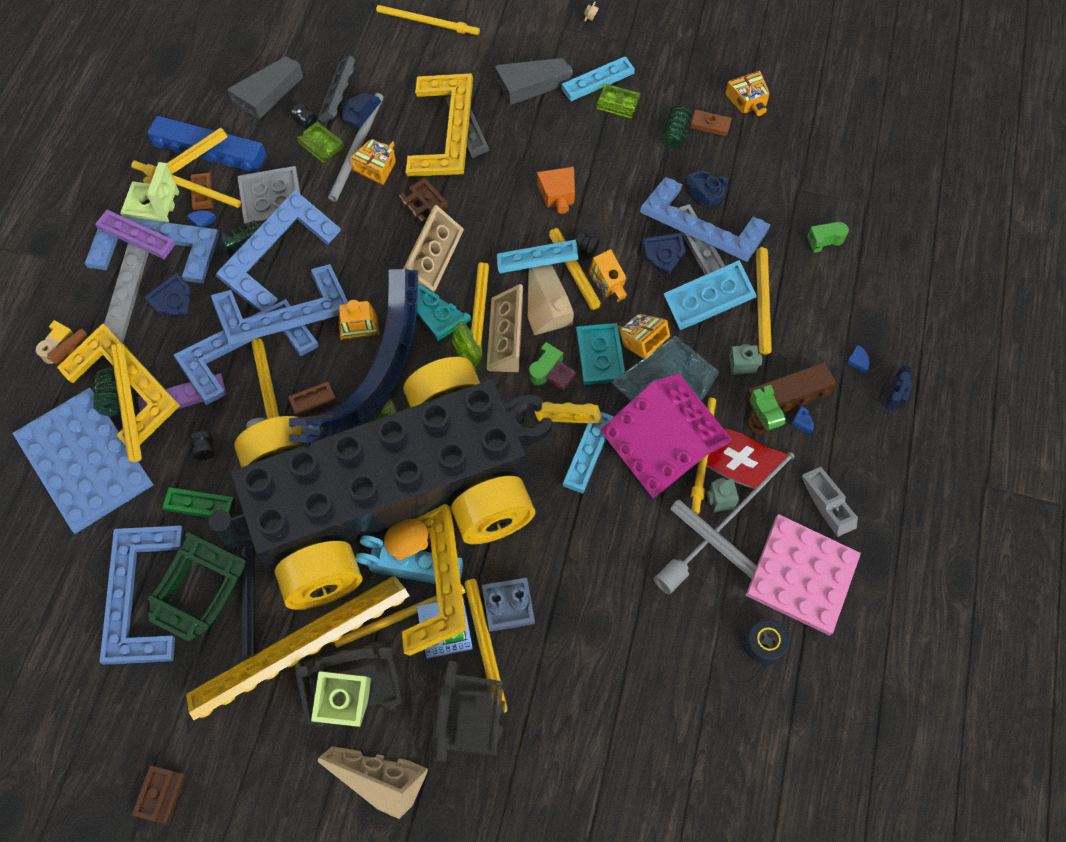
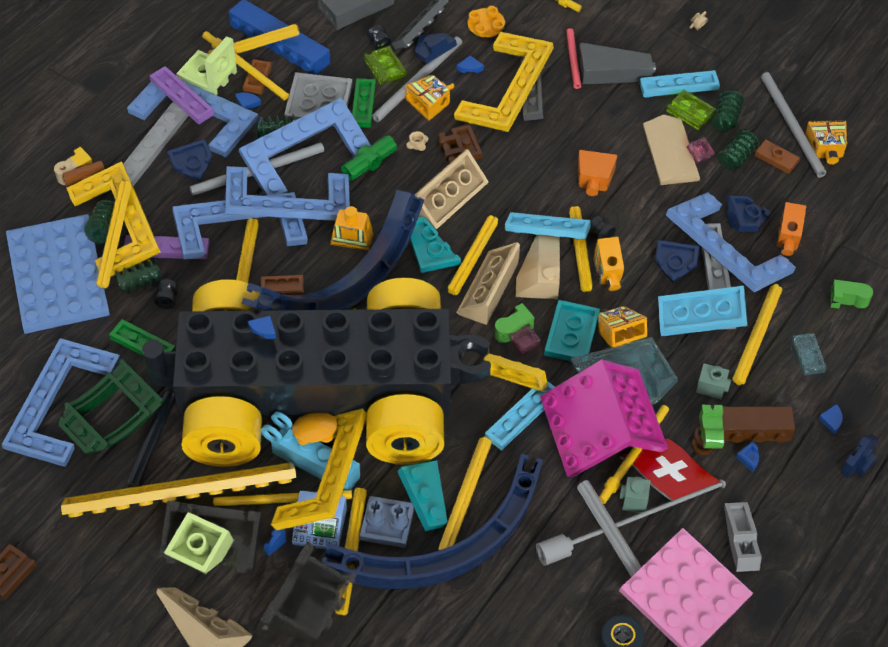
camera: 20 degrees right, 10 degrees down
clear neon green plate [451,322,482,371] -> none
none -> clear green piece [114,259,162,295]
none -> light grey piece [189,142,324,196]
none -> blue tile [248,316,276,339]
none -> blue tile [263,529,286,556]
none -> dark blue piece [320,453,543,589]
none -> green piece [341,135,397,181]
none -> green plate [352,78,376,128]
none -> teal wing [397,461,448,531]
none -> tan plate [407,132,428,151]
none -> yellow axle [438,437,492,551]
none -> blue tile [457,56,484,73]
none -> light orange dish [468,6,505,38]
none -> coral piece [566,28,581,89]
none -> tan slope [643,115,700,185]
none -> clear pink plate [687,137,715,163]
none -> clear green piece [712,90,744,132]
none -> light grey piece [761,72,826,177]
none -> orange torso [776,202,806,256]
none -> clear light blue plate [792,333,827,375]

